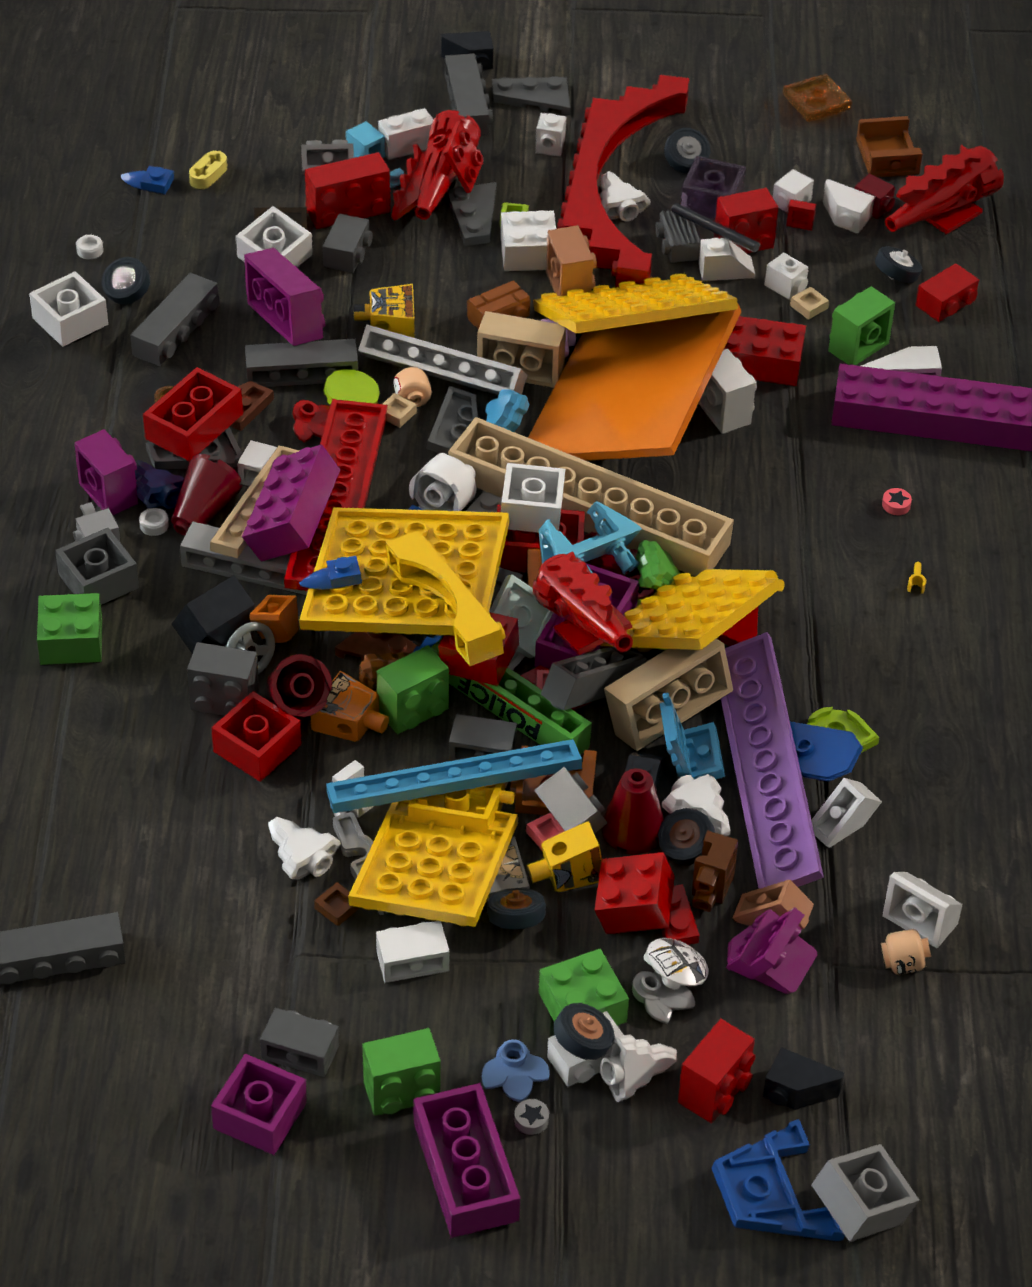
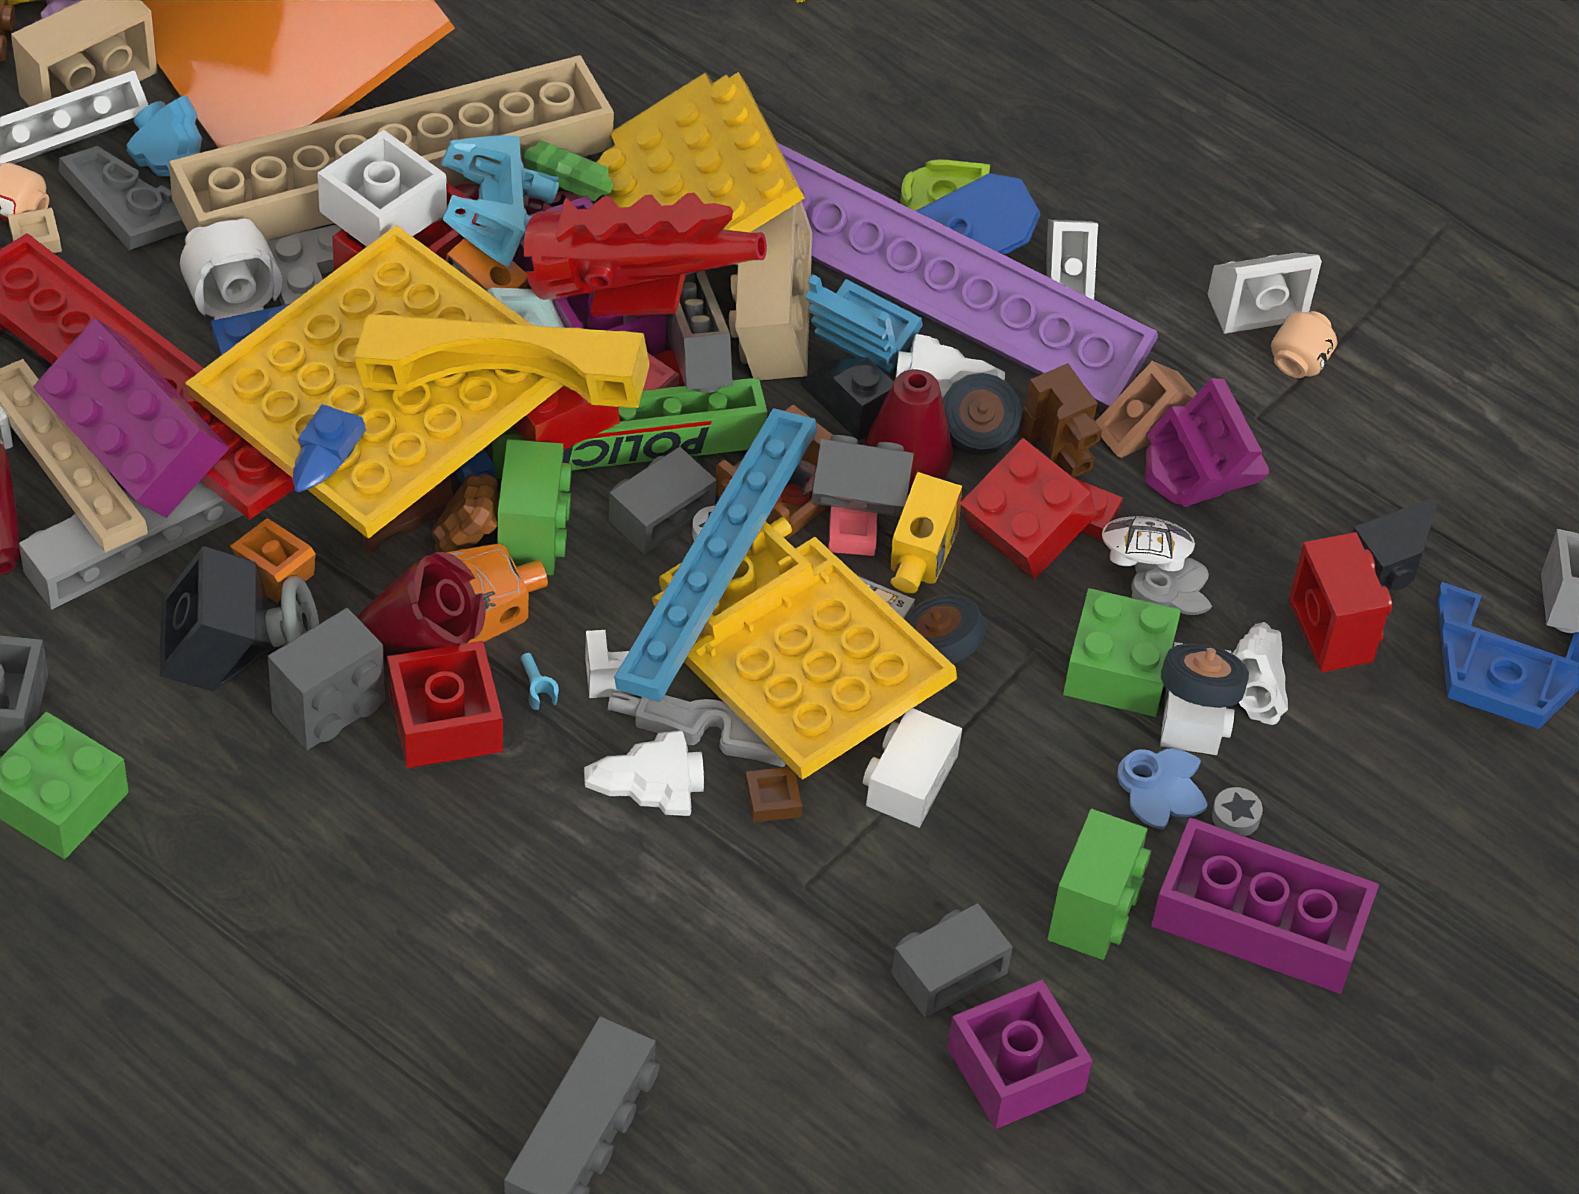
camera: 55 degrees left, 5 degrees up
none -> medium azure hand [520,653,559,710]

